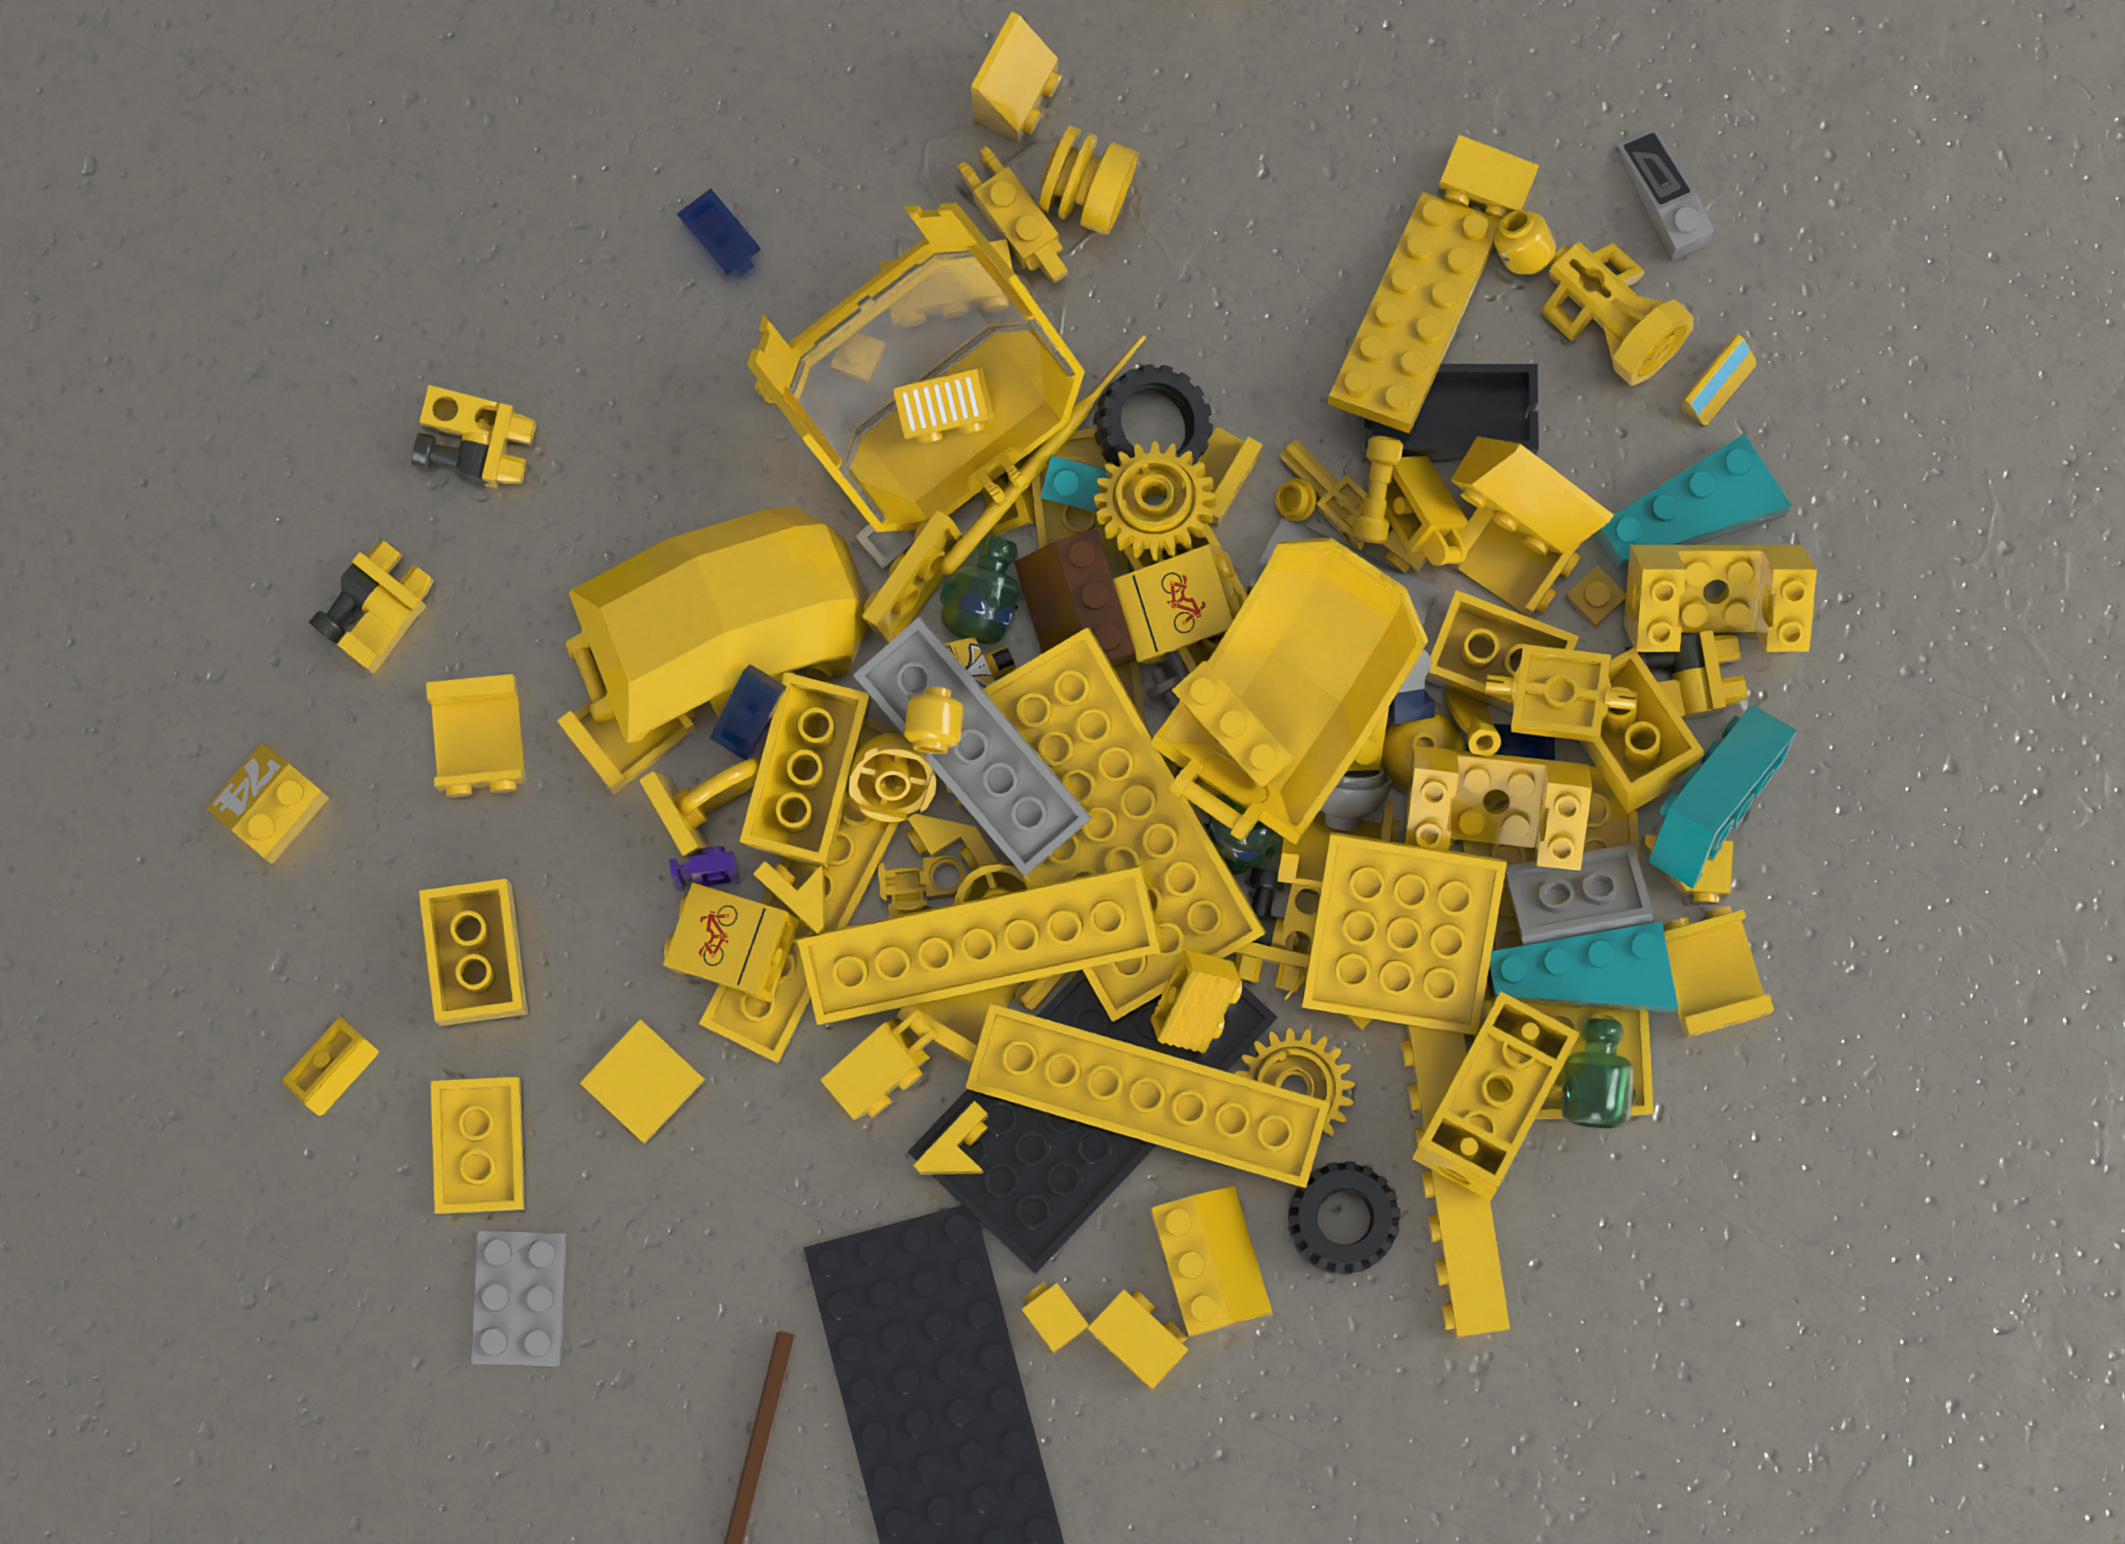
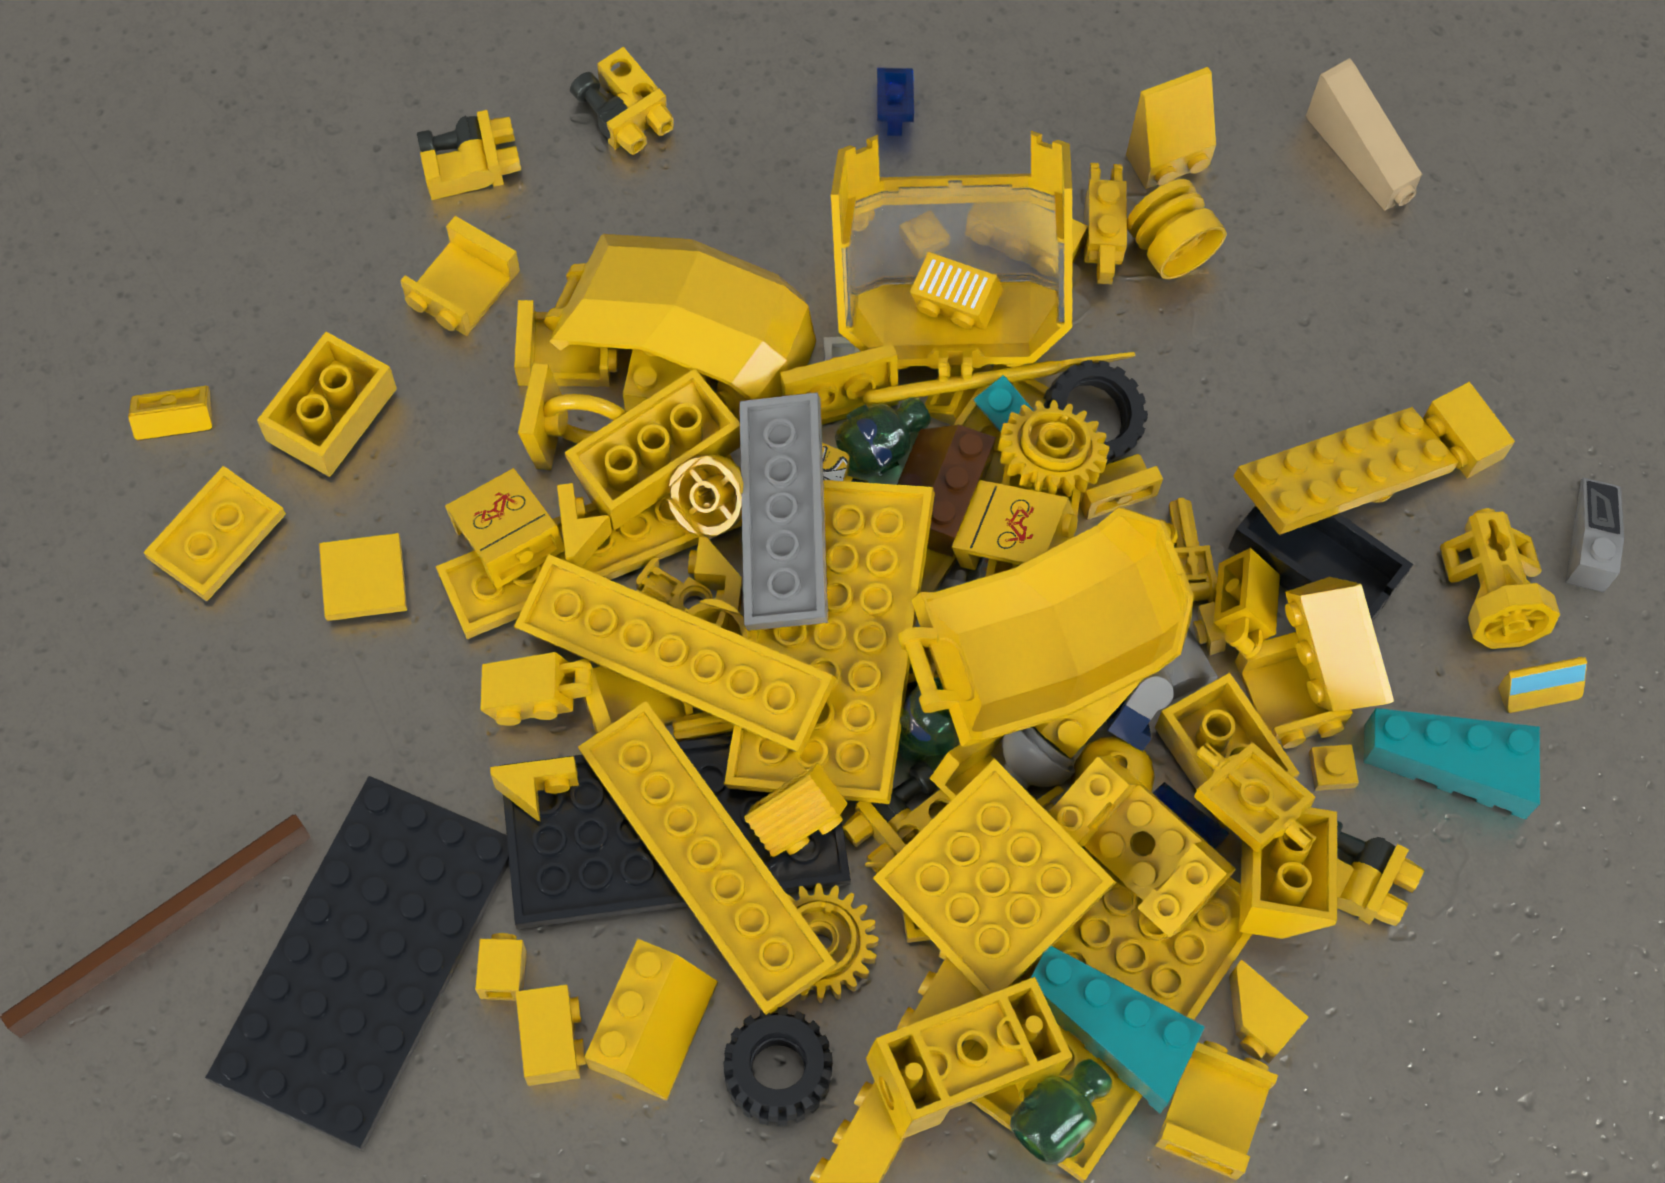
camera: 35 degrees right, 15 degrees down
yellow slope [205,742,329,864] -> none
light grey plate [471,1231,567,1367] -> none
dark purple plate [669,846,741,891] -> none
clear blue plate [710,664,787,760] -> none
yellow head [904,687,964,754] -> none
yellow plate [1172,660,1294,790] -> none
yellow piece [1353,436,1403,544] -> none
yellow piece [1444,689,1501,757] -> none
yellow head [1493,210,1556,275] -> none
light grey plate [1505,843,1653,946] -> none
yellow plate [1624,545,1817,652] -> none
teal wedge [1648,704,1797,889] -> none

